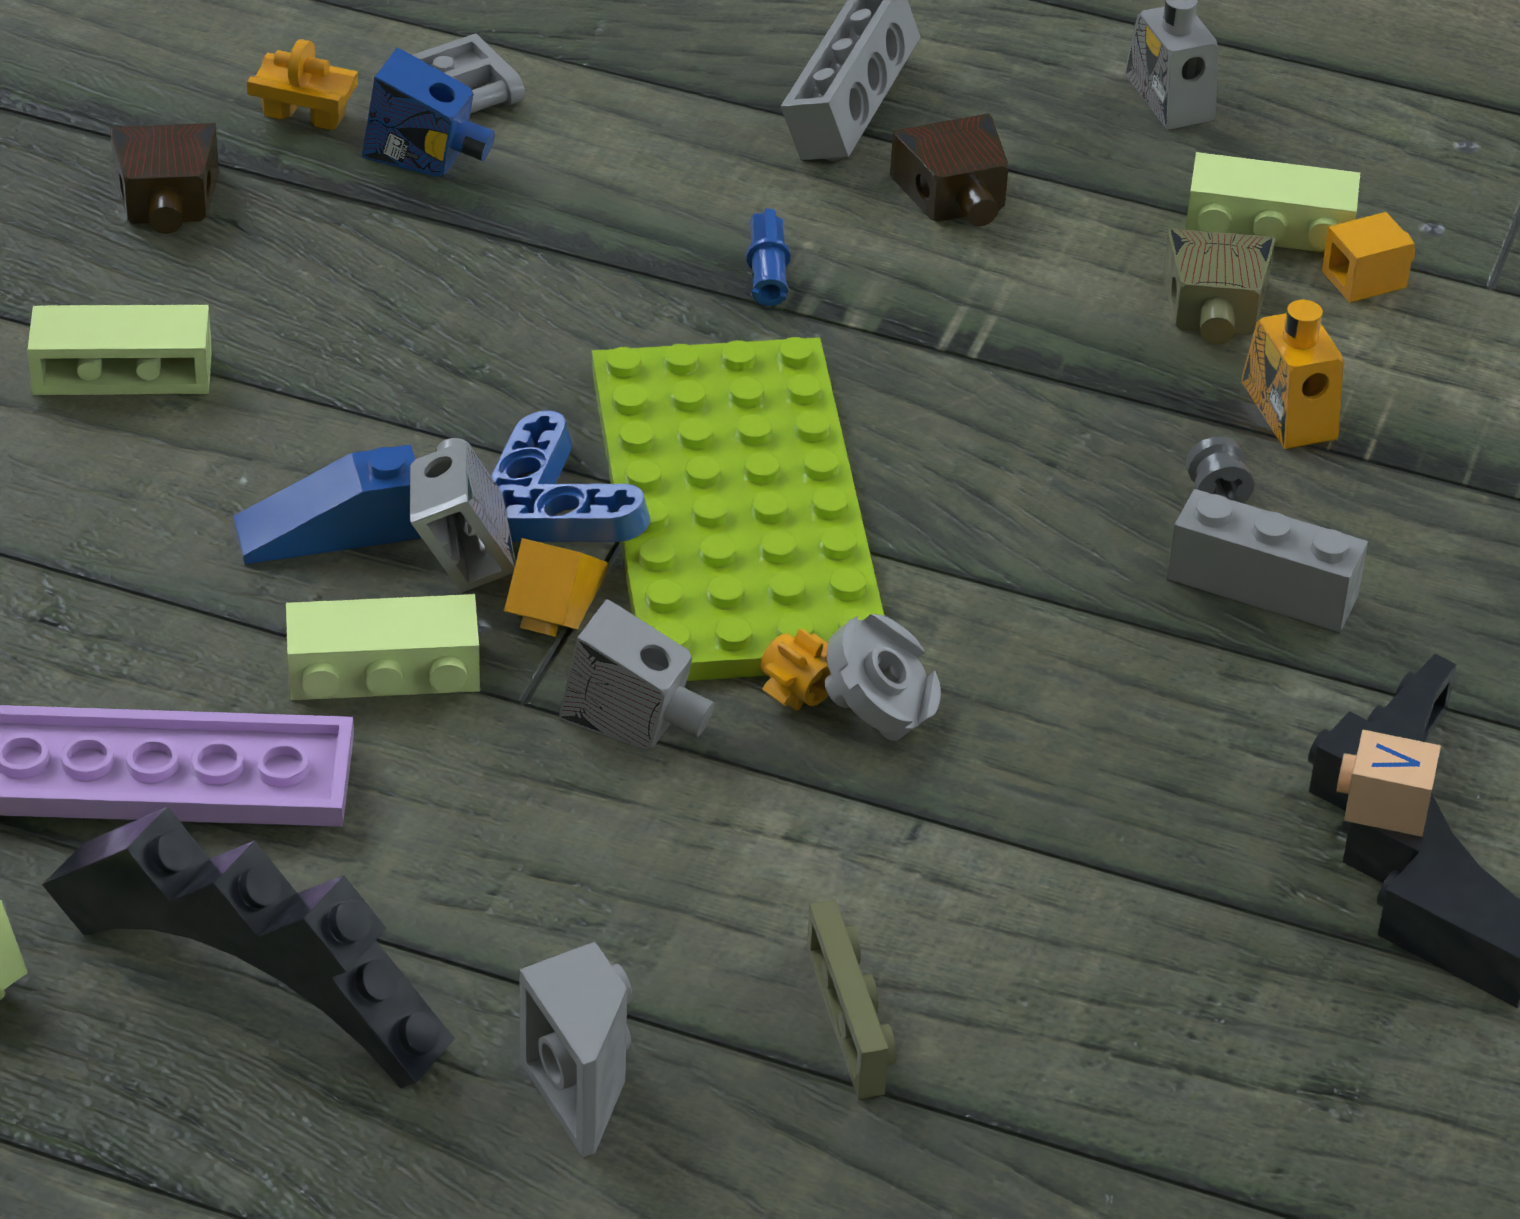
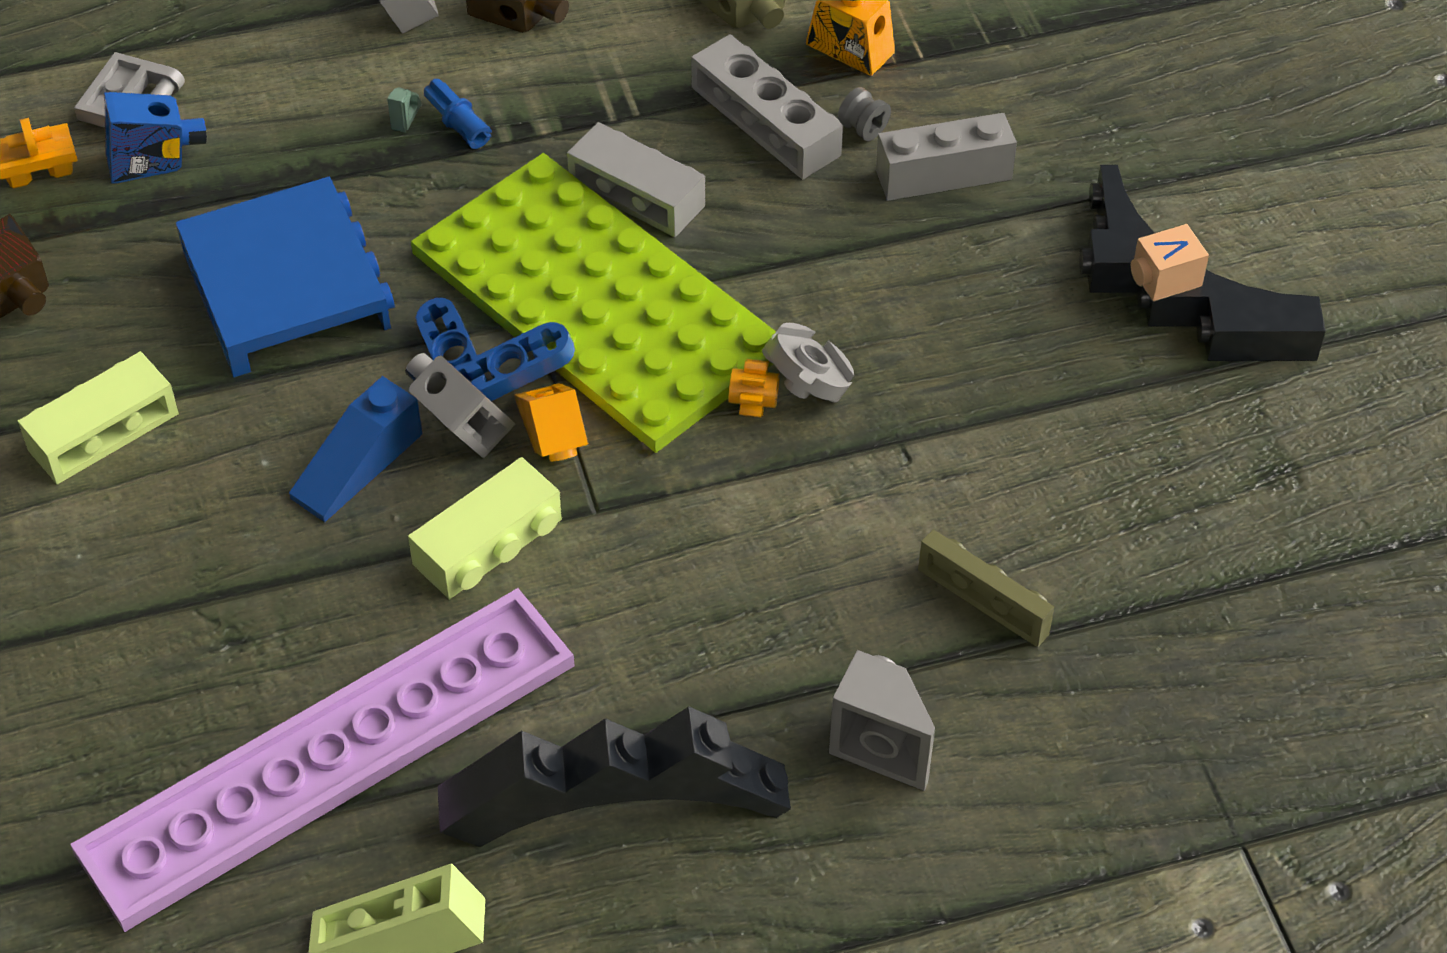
camera: 35 degrees left, 10 degrees up
light grey torso [559,599,715,750] -> none
none -> blue panel [176,176,395,377]
none -> sand green tile [387,87,422,132]
none -> light grey brick [567,122,705,237]
none -> light grey brick [691,34,843,180]

